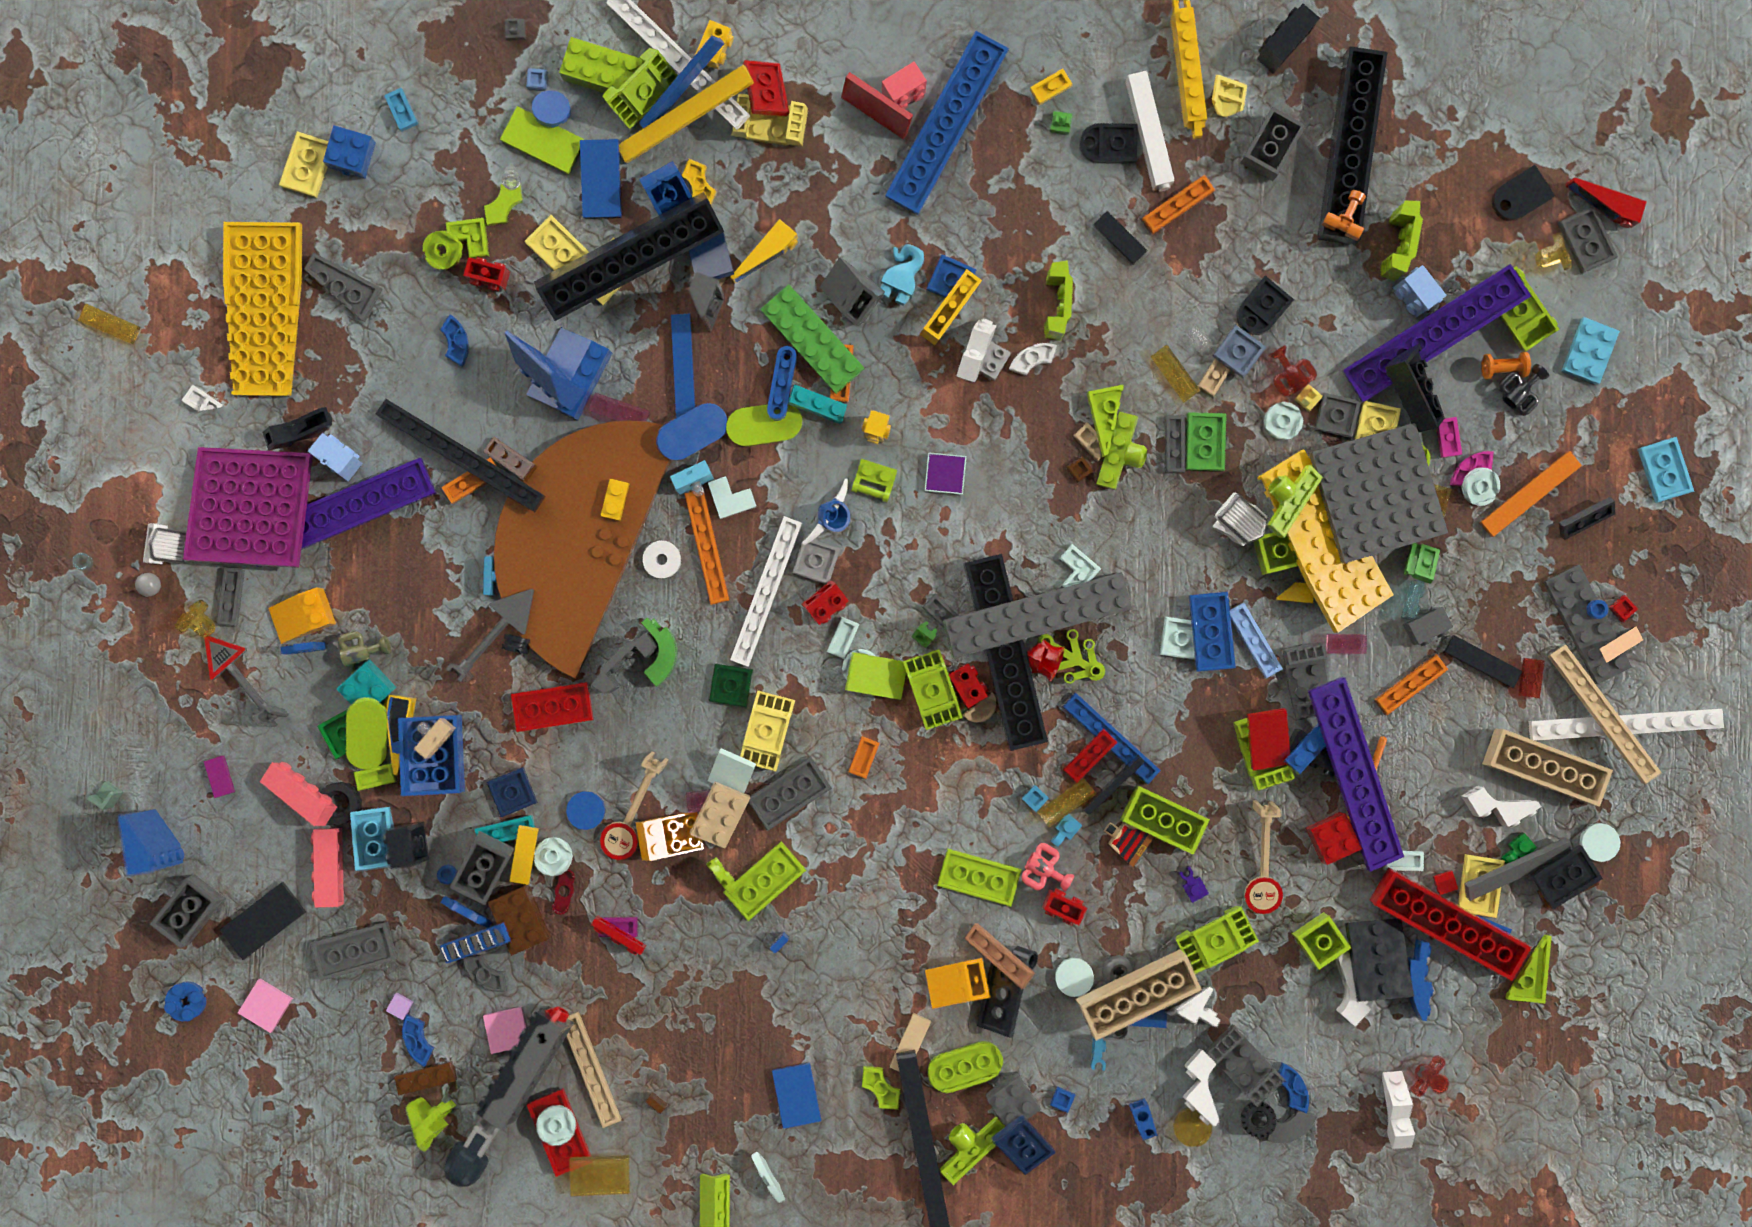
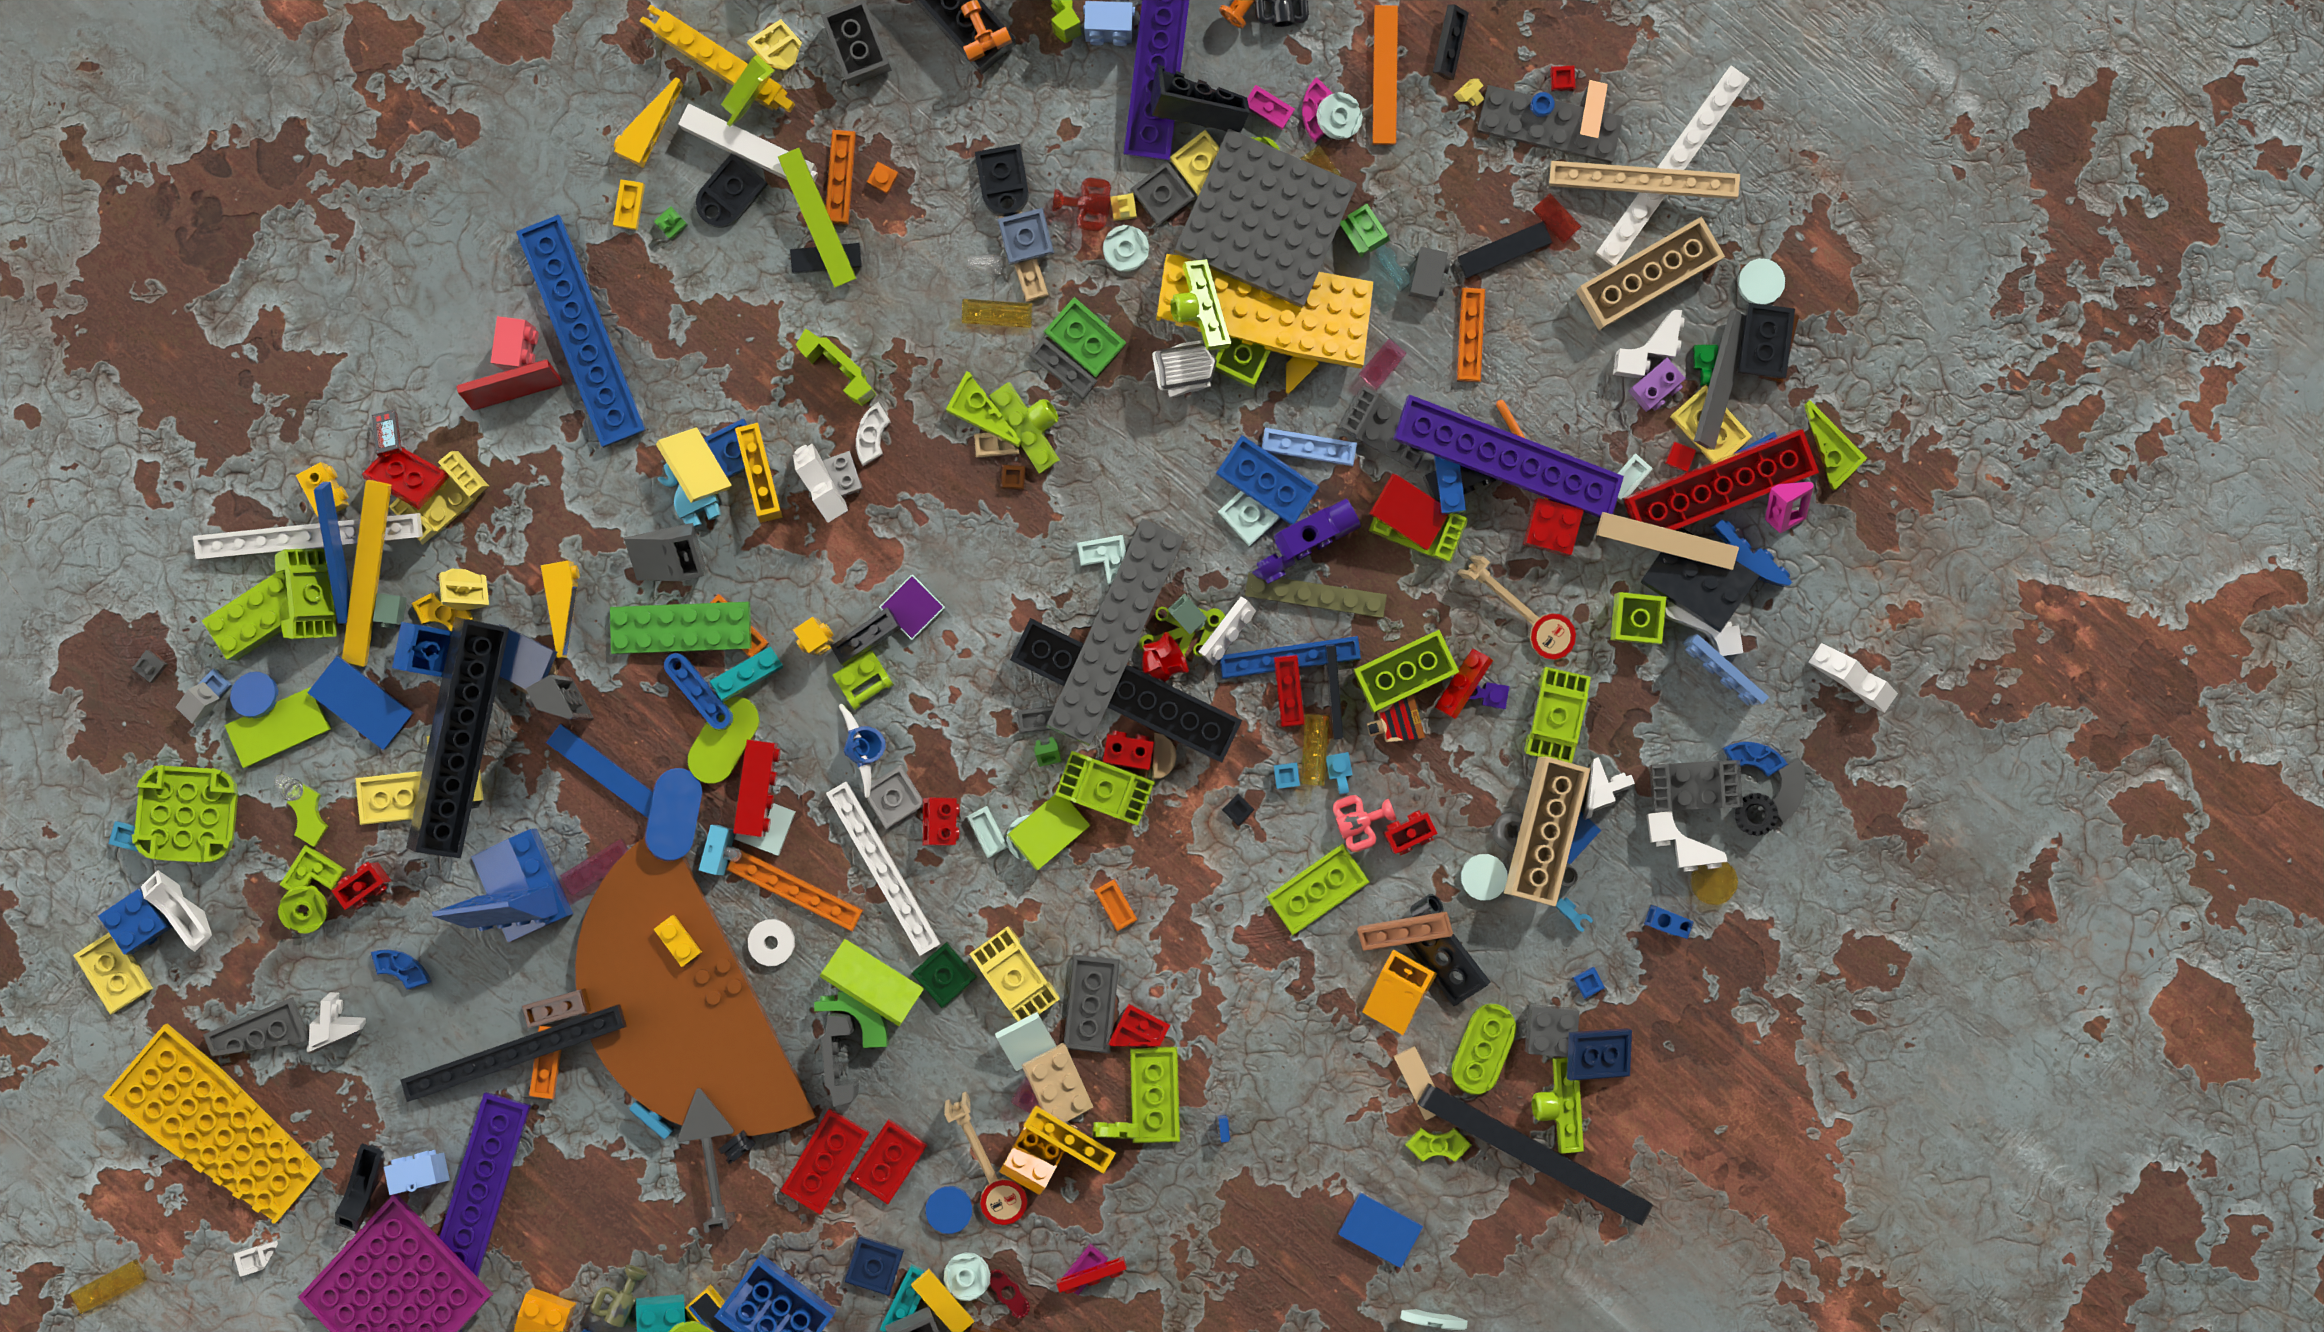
camera: 50 degrees left, 0 degrees up
tan piece [414,718,456,759] -> none
clear red piece [1411,1055,1449,1097] -> none
none -> lime tile [132,765,238,863]
none -> white arch [141,870,212,952]
none -> light grey brick [176,682,220,724]
none -> white piece [307,992,366,1054]
none -> tile [372,409,402,458]
none -> sand green brick [373,593,407,629]
none -> light yellow slope [439,568,489,611]
none -> yellow slope [614,78,684,168]
none -> light yellow tile [656,427,732,503]
none -> lime panel [721,55,775,127]
none -> red brick [733,739,781,837]
none -> lime tile [778,148,857,288]
none -> lime tile [819,939,924,1027]
none -> black plate [831,607,901,667]
none -> red tile [849,1119,928,1205]
none -> orange plate [867,161,899,194]
none -> yellow slope [1023,1105,1116,1174]
none -> red wing [1108,1004,1170,1046]
none -> sand green brick [1168,593,1207,634]
none -> white plate [1199,597,1256,666]
none -> black tile [1222,793,1255,826]
none -> olive plate [1245,573,1387,618]
none -> dark purple brick [1252,499,1361,584]
none -> red plate [1435,648,1493,719]
none -> light yellow tile [1454,79,1484,106]
none -> tan tile [1596,512,1739,570]
none -> medium lavender brick [1628,357,1686,412]
none -> medium blue piece [1682,634,1769,705]
none -> dark pink tile [1765,482,1814,534]

